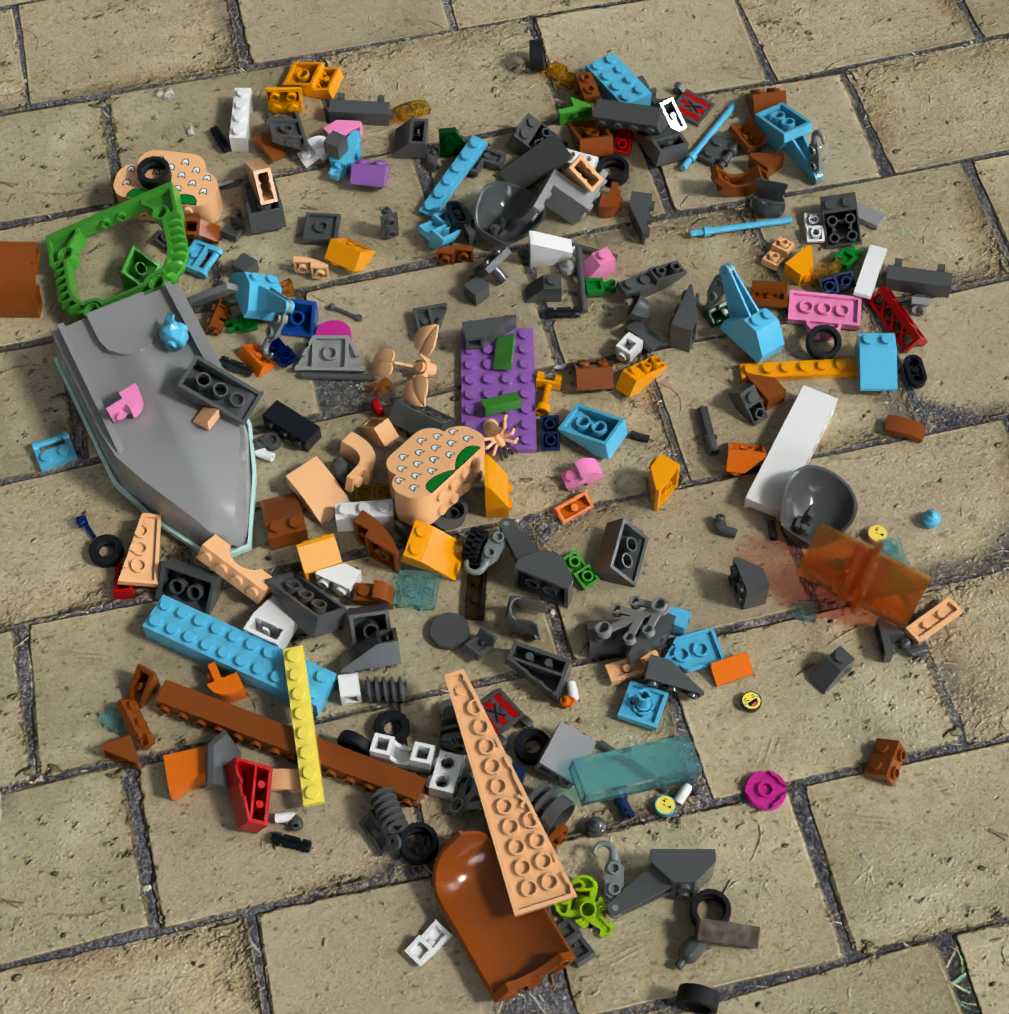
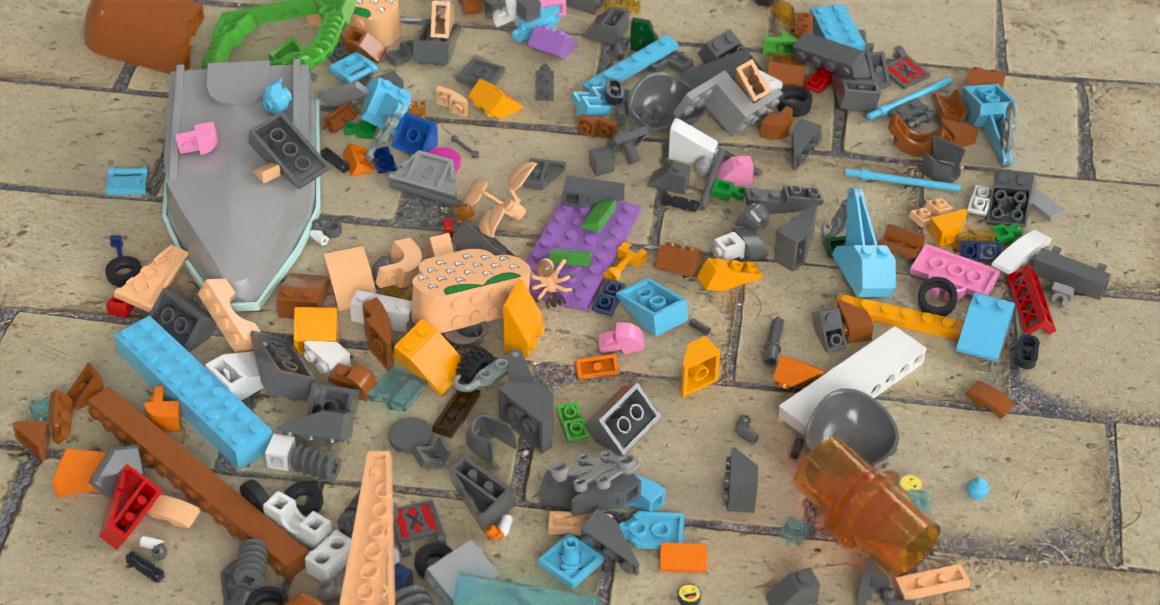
camera: 20 degrees right, 15 degrees down
black brick [262,400,322,452] -> none
light yellow plate [283,645,326,808] -> none

